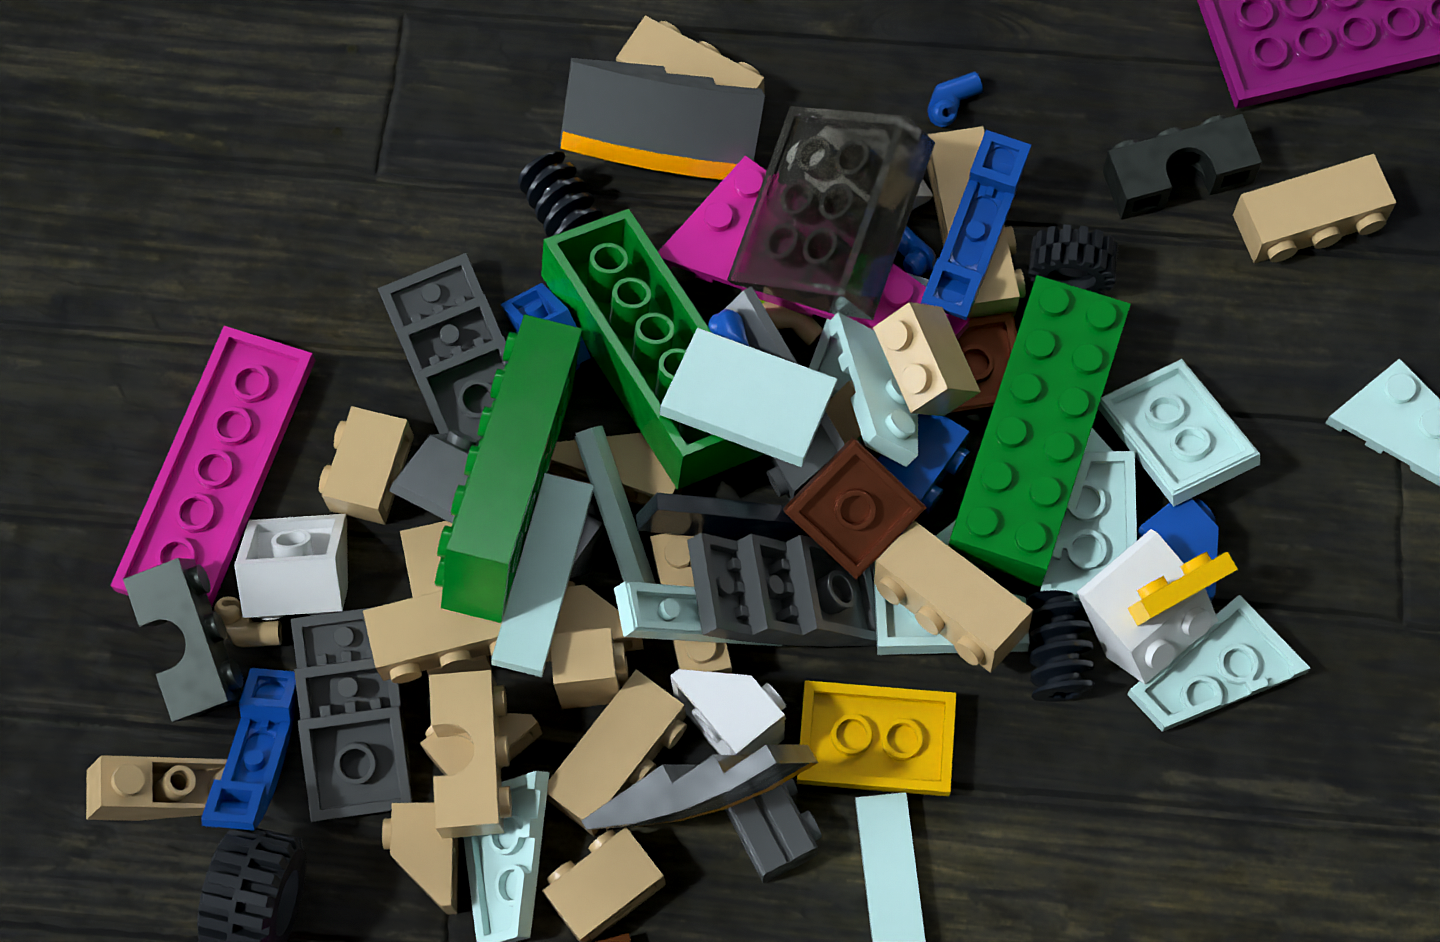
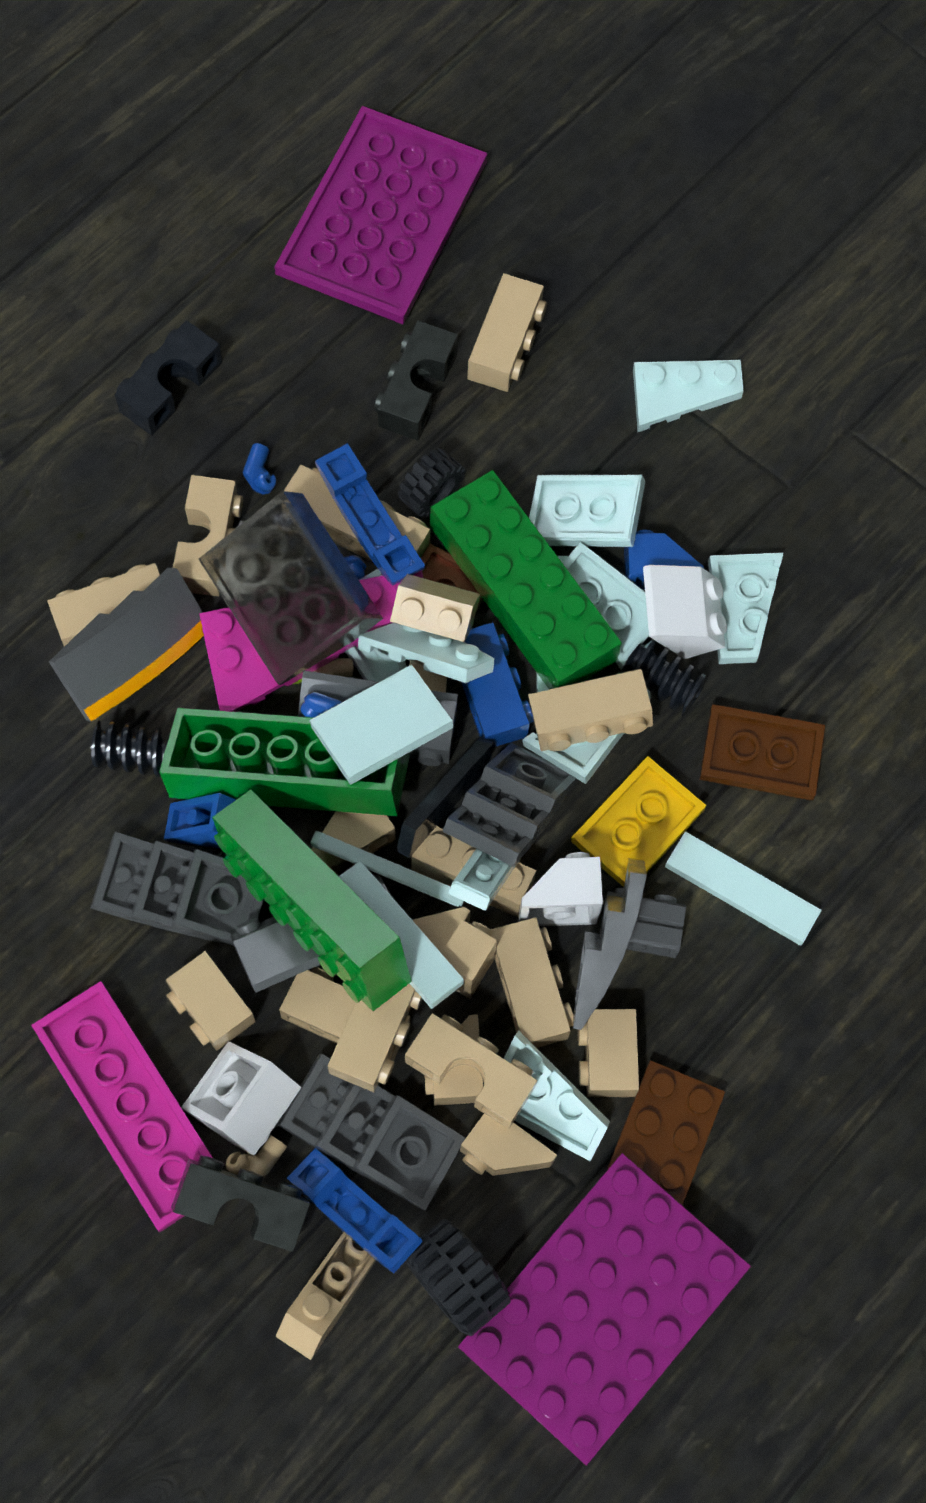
camera: 60 degrees left, 0 degrees up
copper tile [783,437,926,579] -> none
yellow plate [1127,551,1238,626] -> none
none -> tan arch [173,475,243,597]
none -> reddish brown plate [699,704,825,801]

